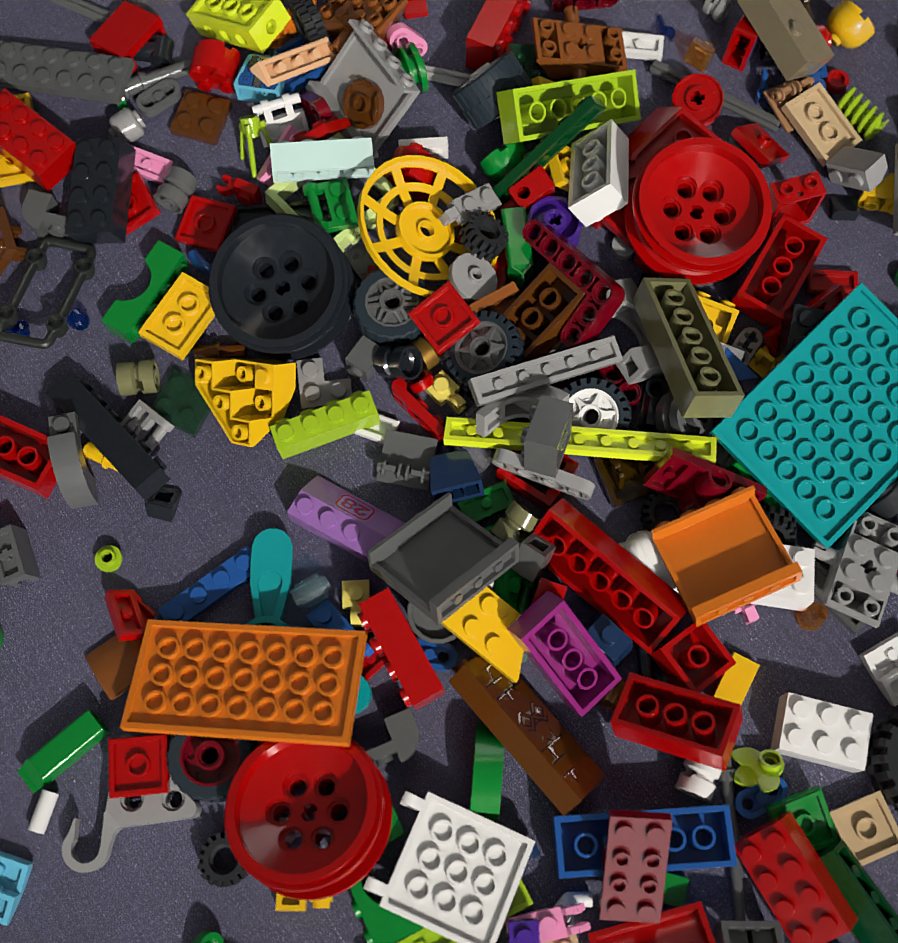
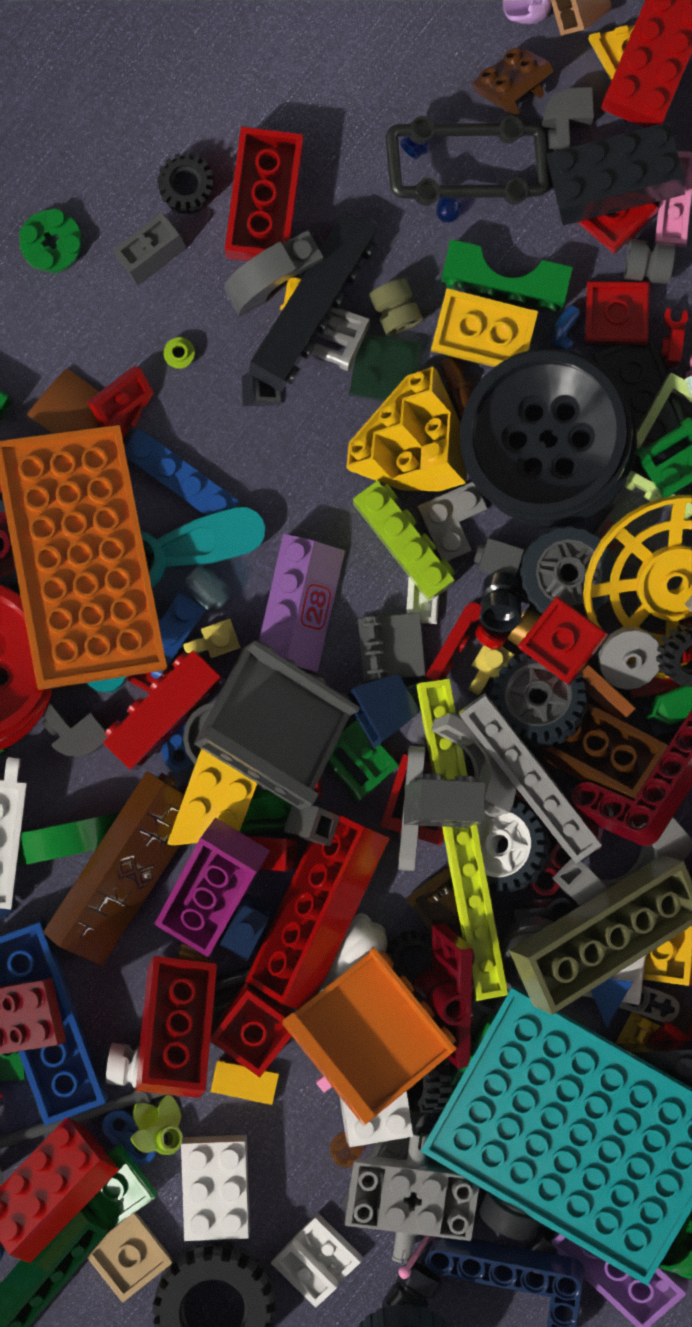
camera: 75 degrees right, 15 degrees up
olive wheel [491,499,541,547] -> none

